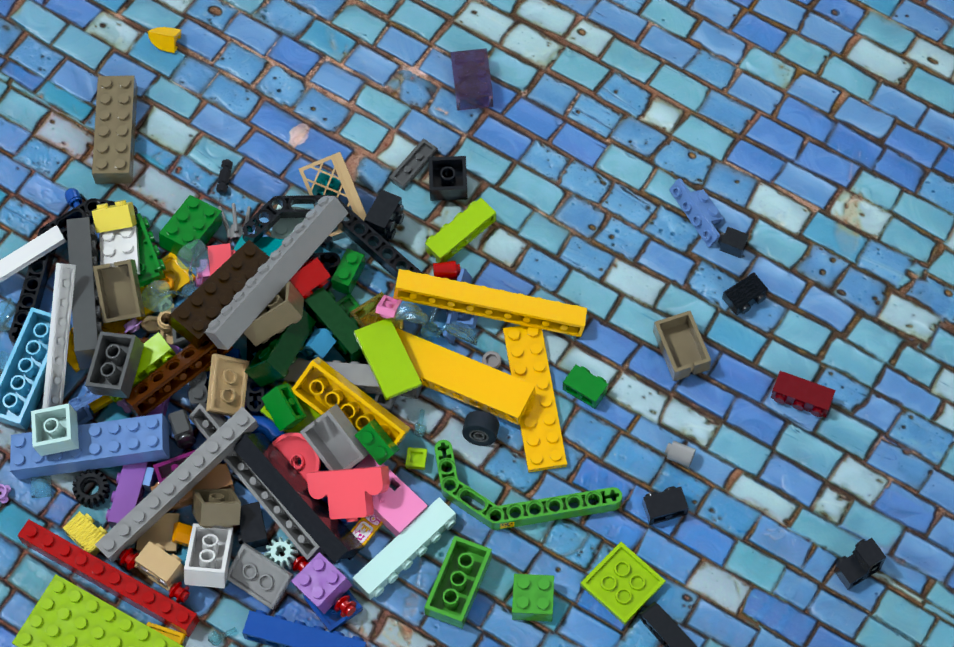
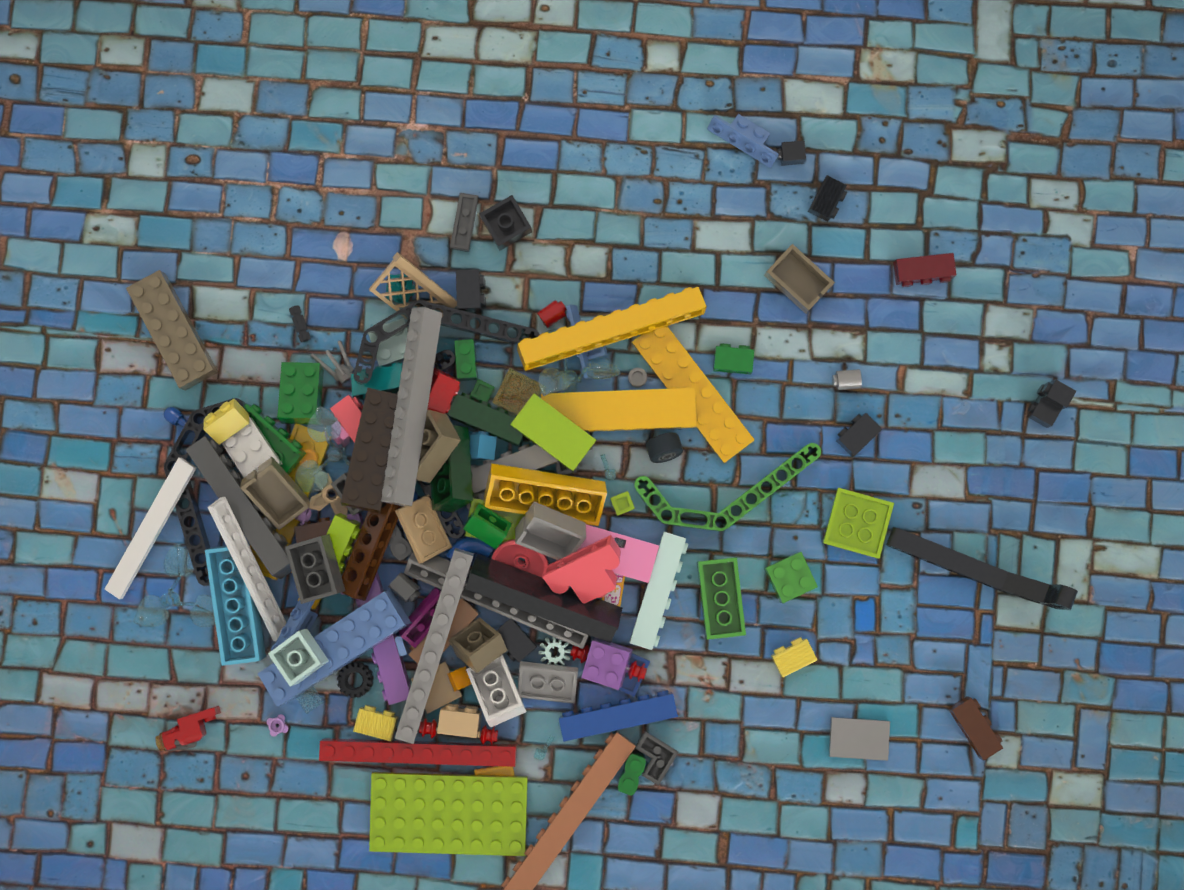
camera: 25 degrees left, 20 degrees up
yellow brick [148,27,181,53] -> none
green brick [355,419,400,466] -> none
bright pink plate [375,295,402,318] -> none
lime brick [425,198,496,263] -> none
clear purple brick [450,48,493,110] -> none

